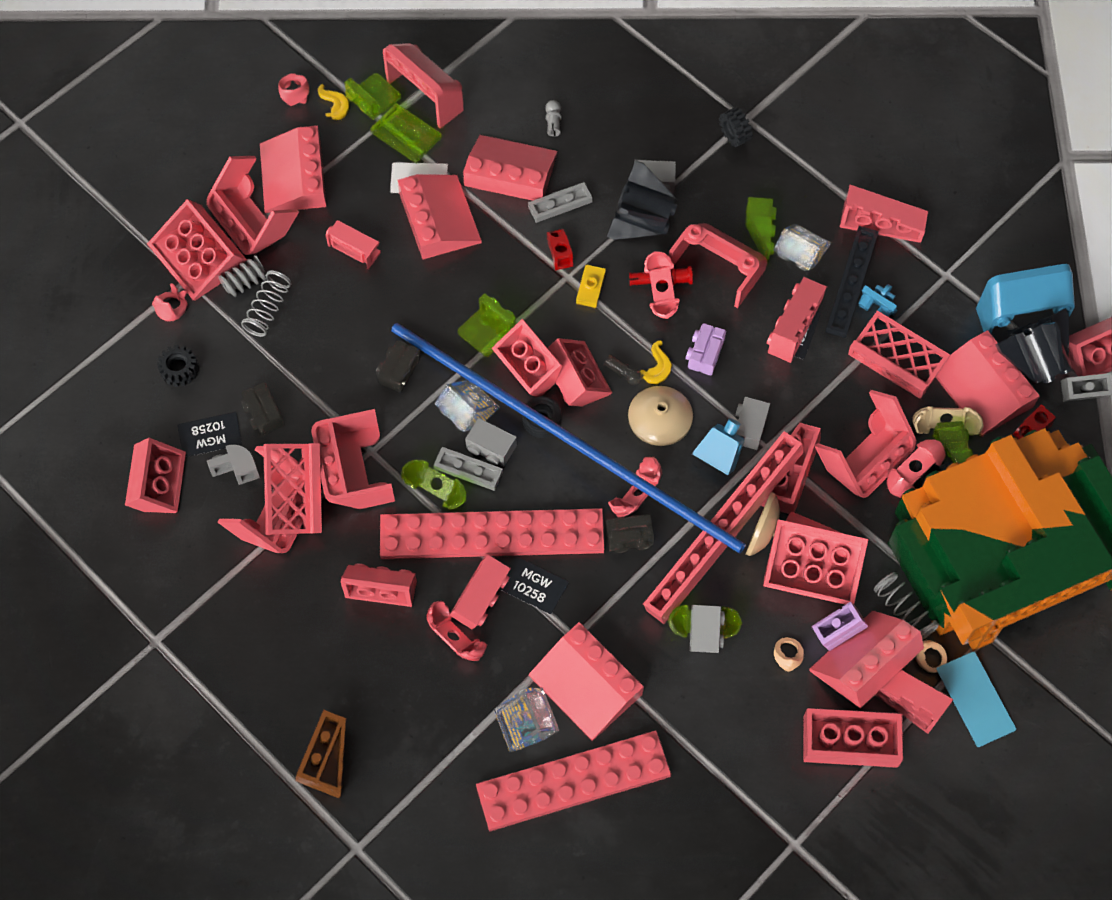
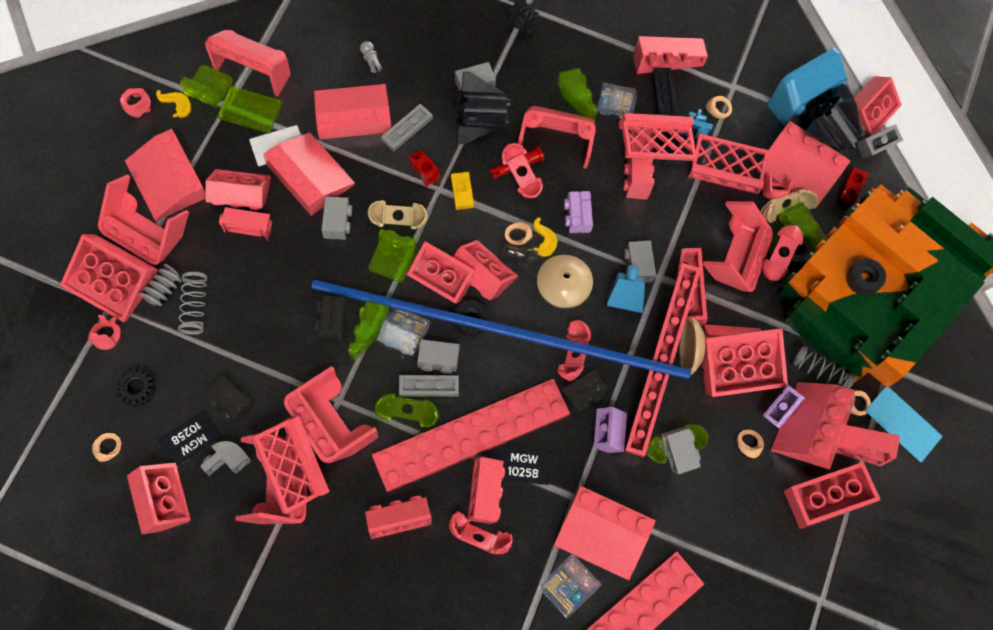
camera: 30 degrees left, 5 degrees up
none -> light nougat piece [92,433,122,462]
none -> coral slope [206,169,271,210]
none -> light grey brick [322,197,352,240]
none -> clear neon green slope [348,301,390,361]
none -> tan piece [368,200,428,229]
none -> light nougat piece [505,222,533,246]
none -> lavender brick [594,407,627,453]
none -> coral fence [619,113,697,161]
none -> light nougat piece [706,96,732,119]
none -> coral piece [762,172,793,199]
none -> black tyre [846,258,886,296]

